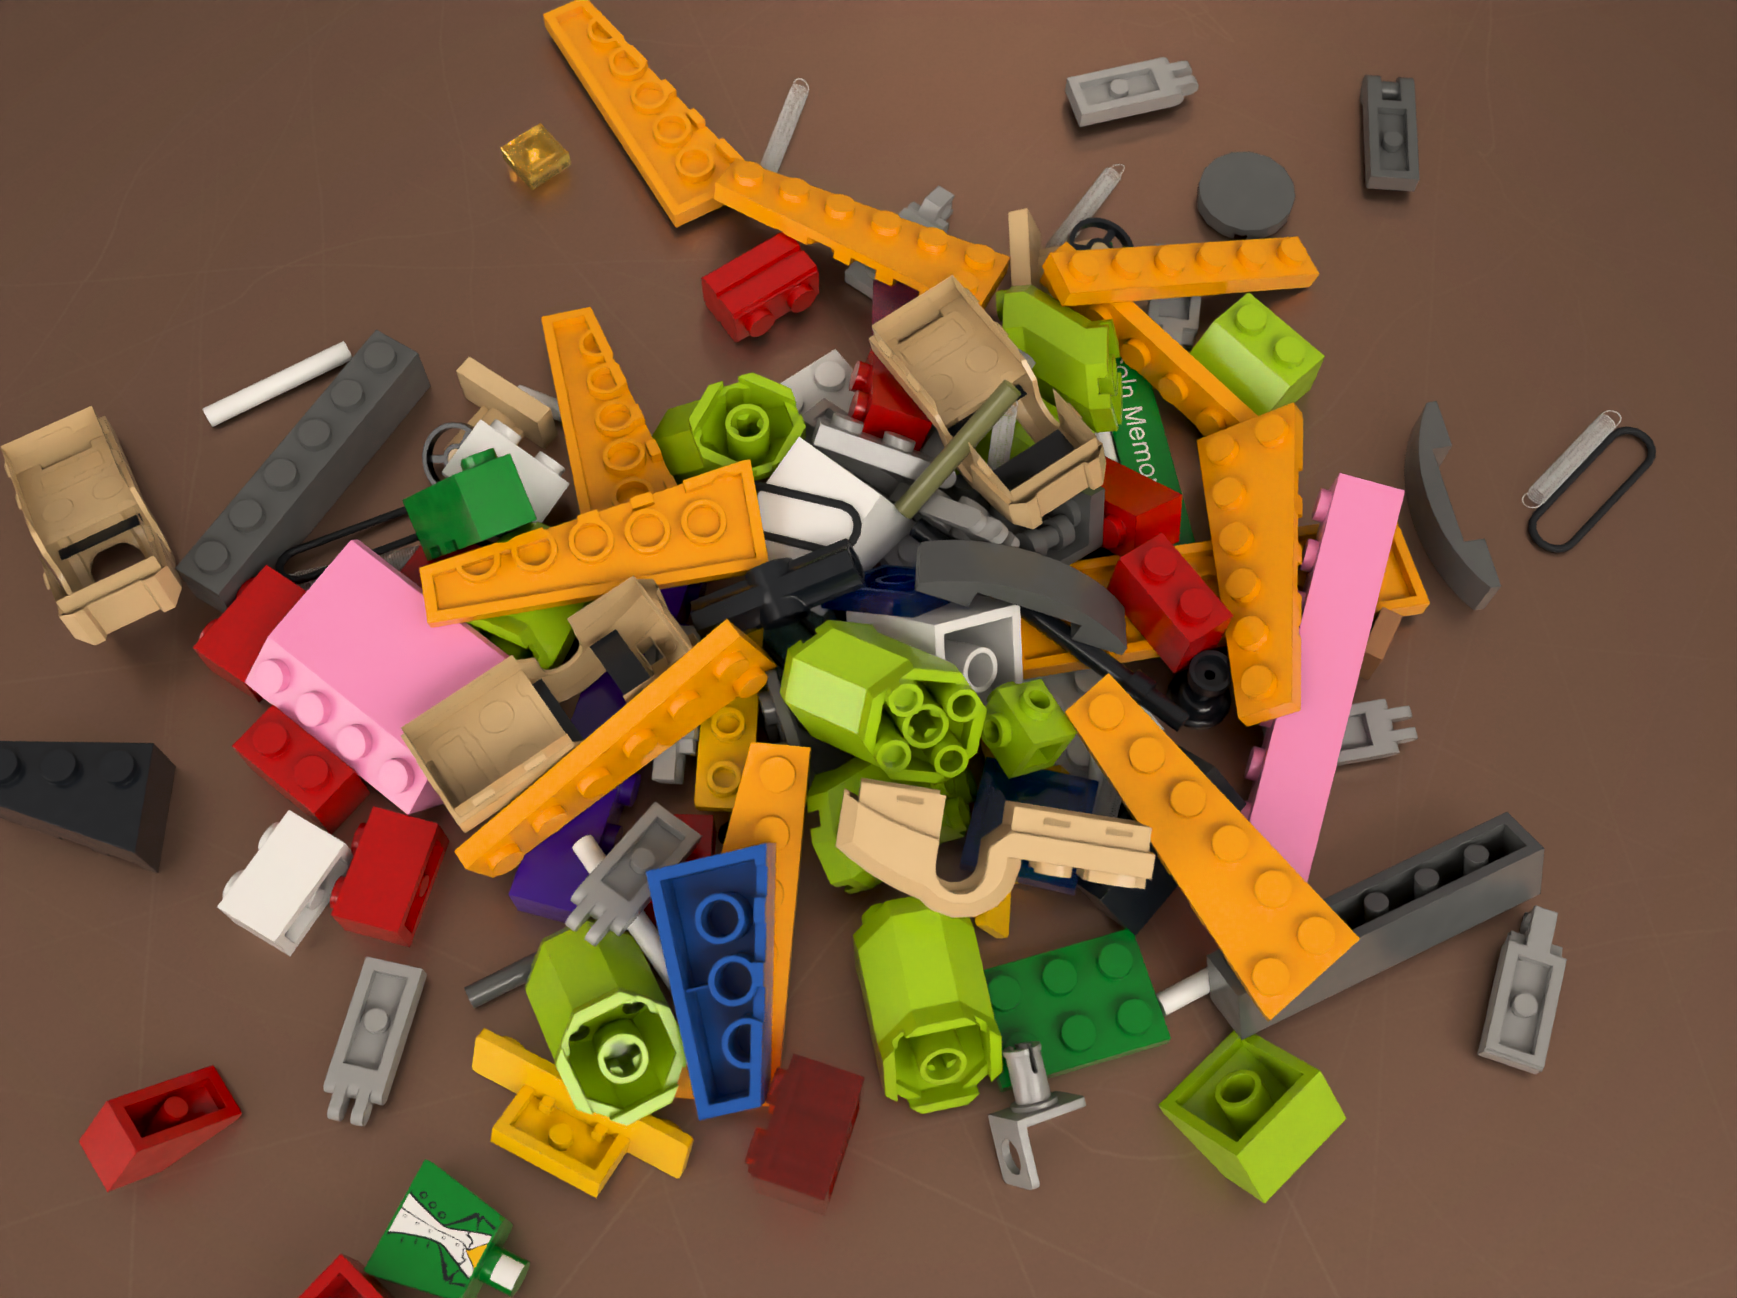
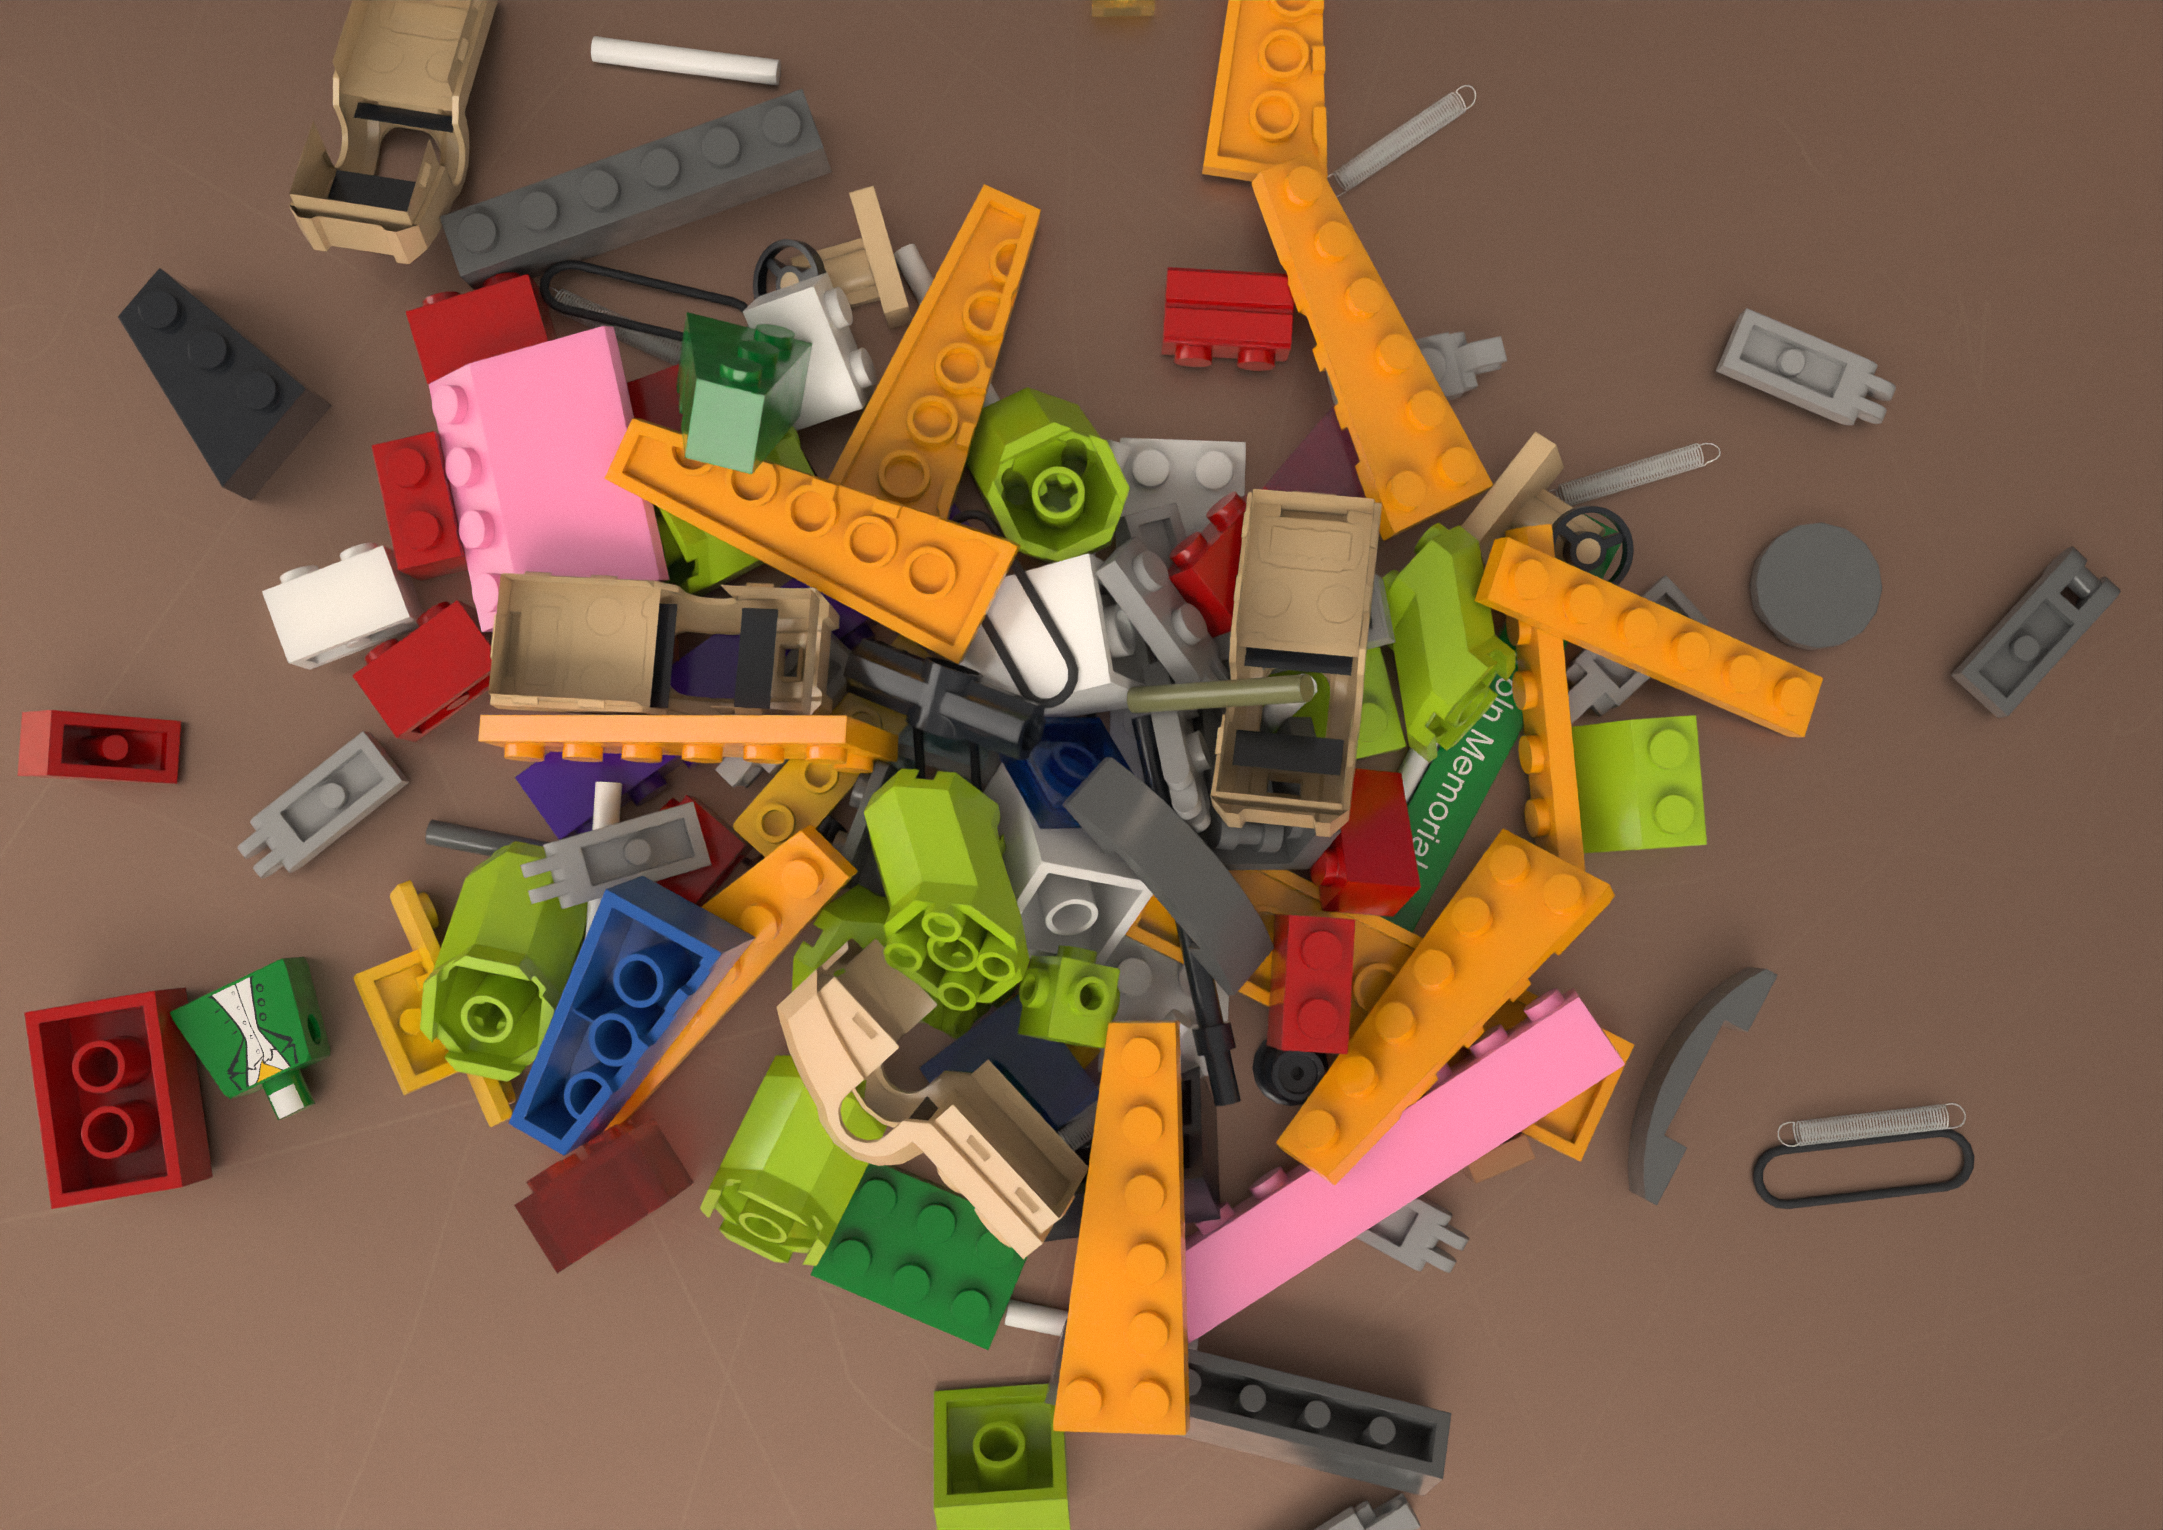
camera: 40 degrees right, 20 degrees up
light grey bracket [988,1041,1086,1190] -> none

